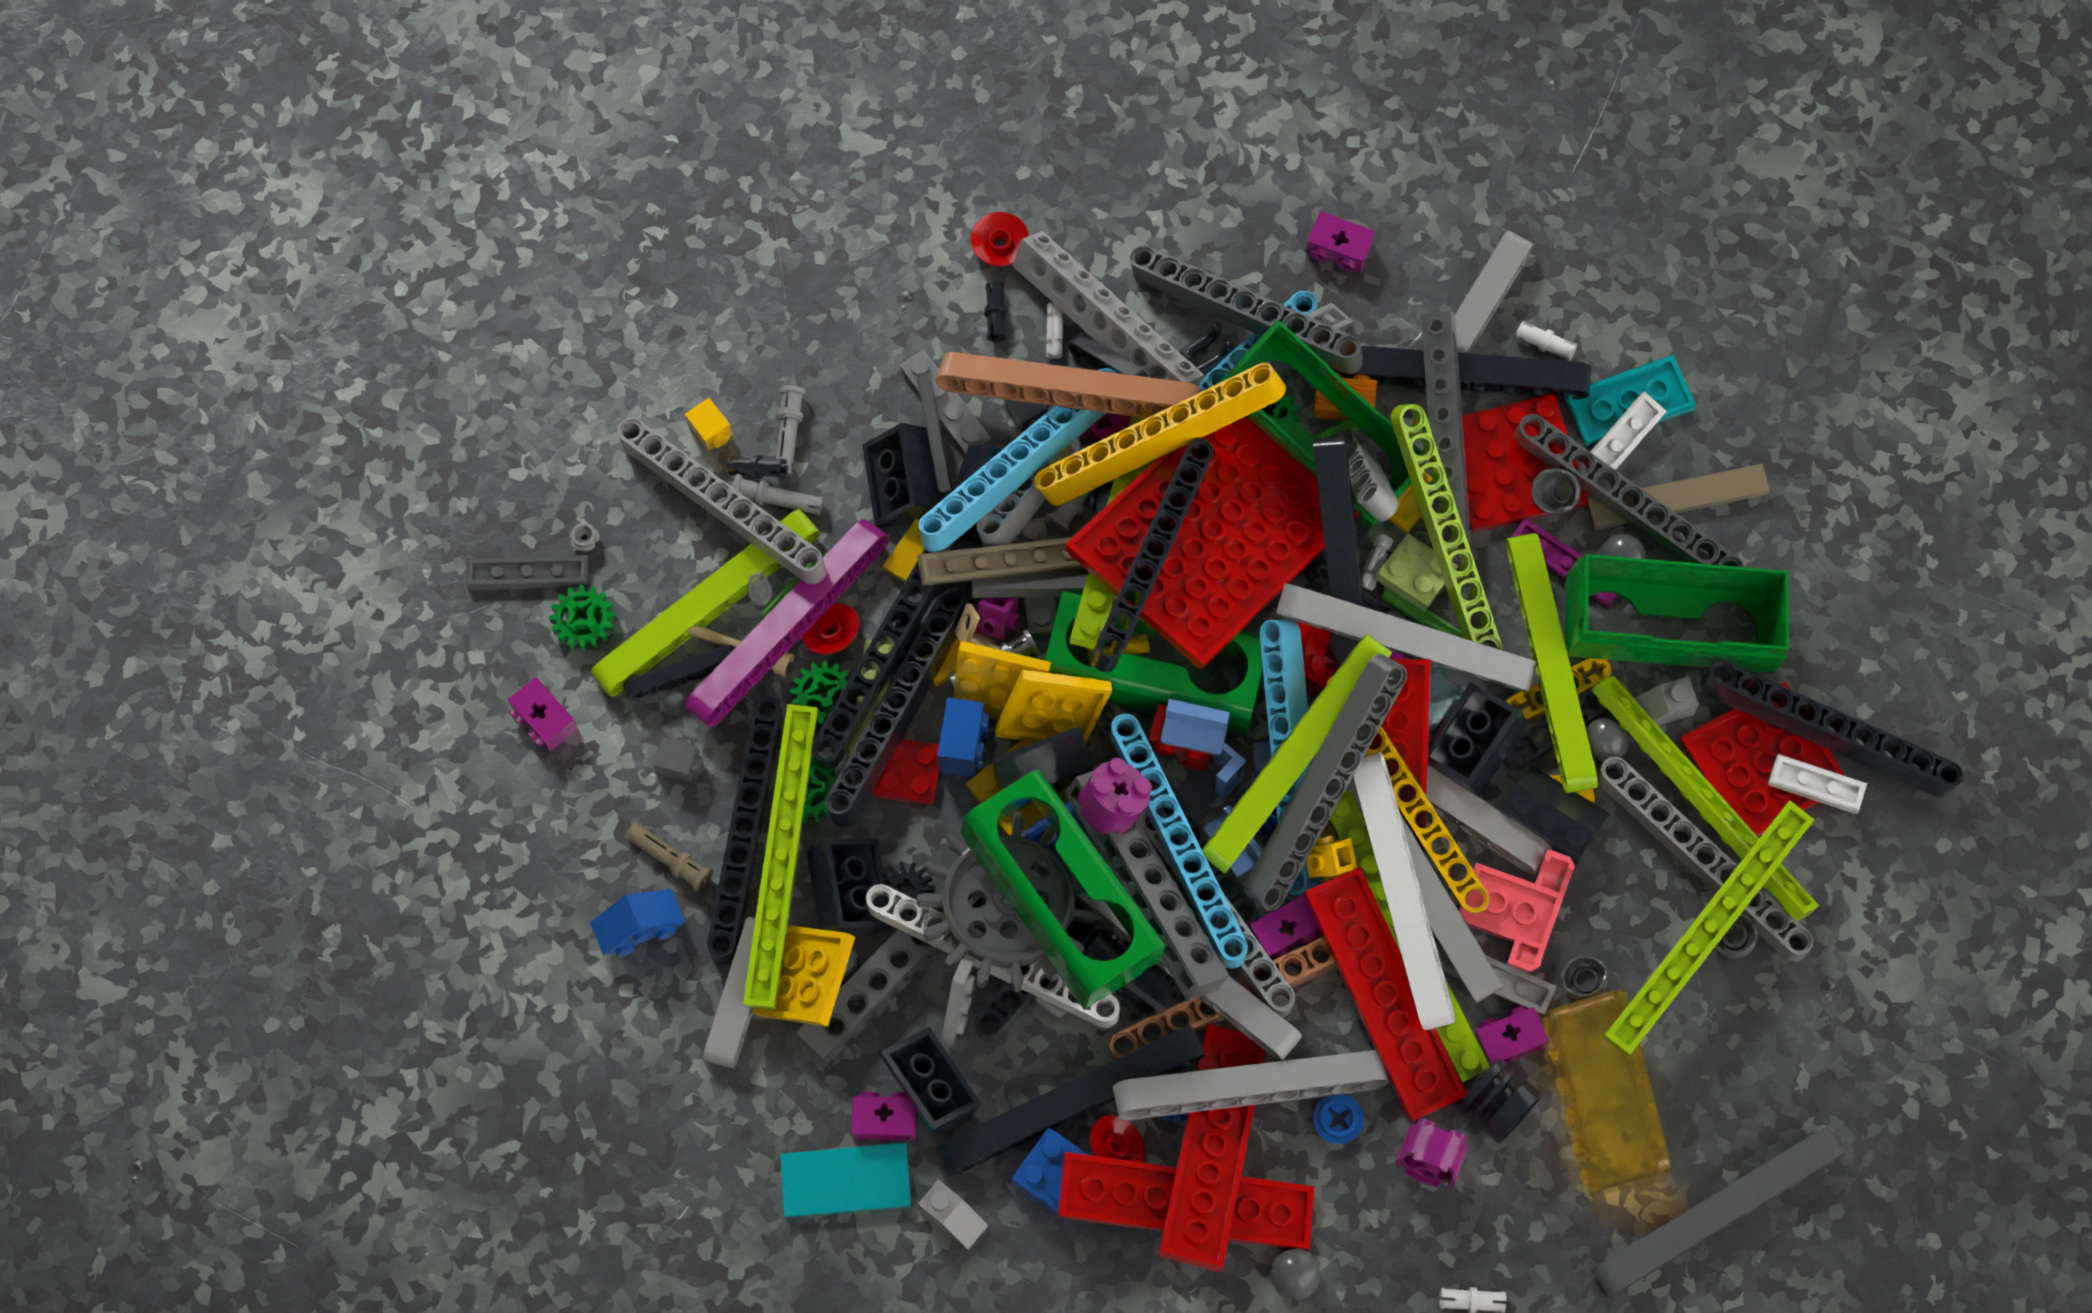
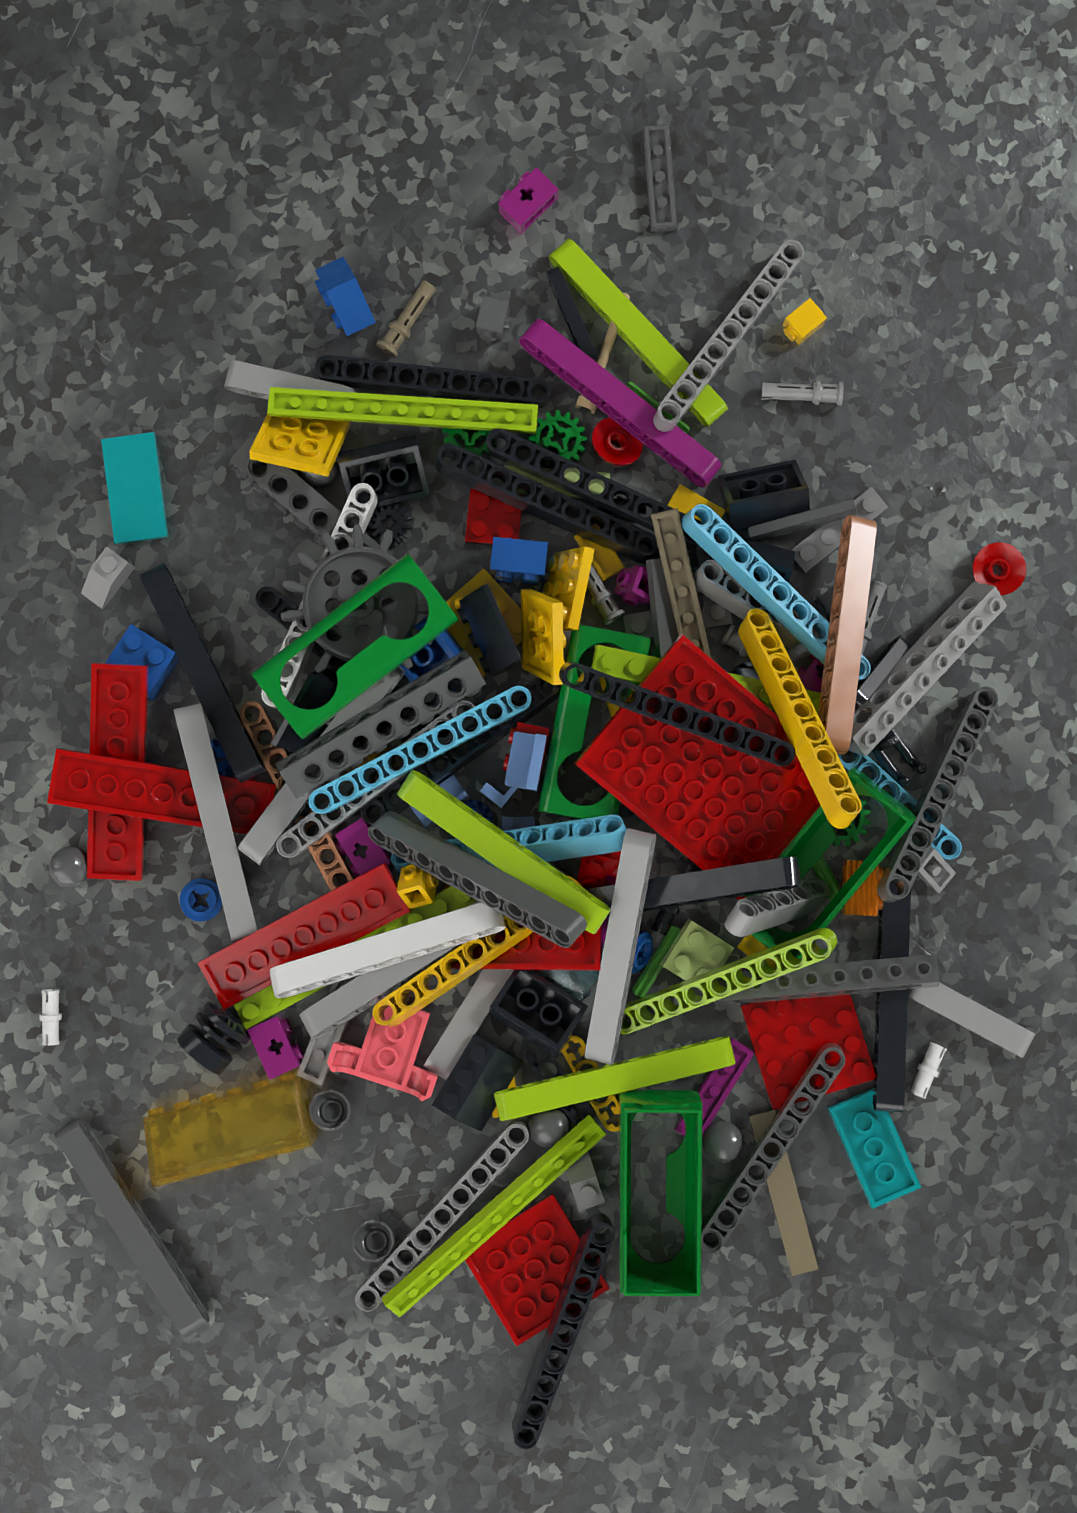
camera: 90 degrees right, 15 degrees up
green gear [549,585,616,651] -> none
light grey plate [570,523,599,552] -> none
black pin [727,455,788,479] -> none
light grey pin [733,474,824,516] -> none
clear pin [748,573,773,611] -> none
magenta brick [851,1092,917,1141] -> none
black slope [879,1027,982,1133] -> none
light grey plate [941,958,976,1046] -> none
tan bracket [954,603,1000,650] -> none
black pin [984,281,1007,342] -> none
white axle [1046,302,1063,359] -> none
magenta brick [1078,758,1152,834] -> none
red dish [1090,1115,1146,1162] -> none
magenta brick [1306,211,1375,273] -> none
white axle [1361,534,1394,591] -> none
magenta brick [1395,1118,1468,1188] -> none
dark grey hair [1531,468,1581,514] -> none
white tile [1590,391,1667,470] -> none
lime plate [1603,800,1815,1057] -> none
white tile [1768,754,1867,814] -> none

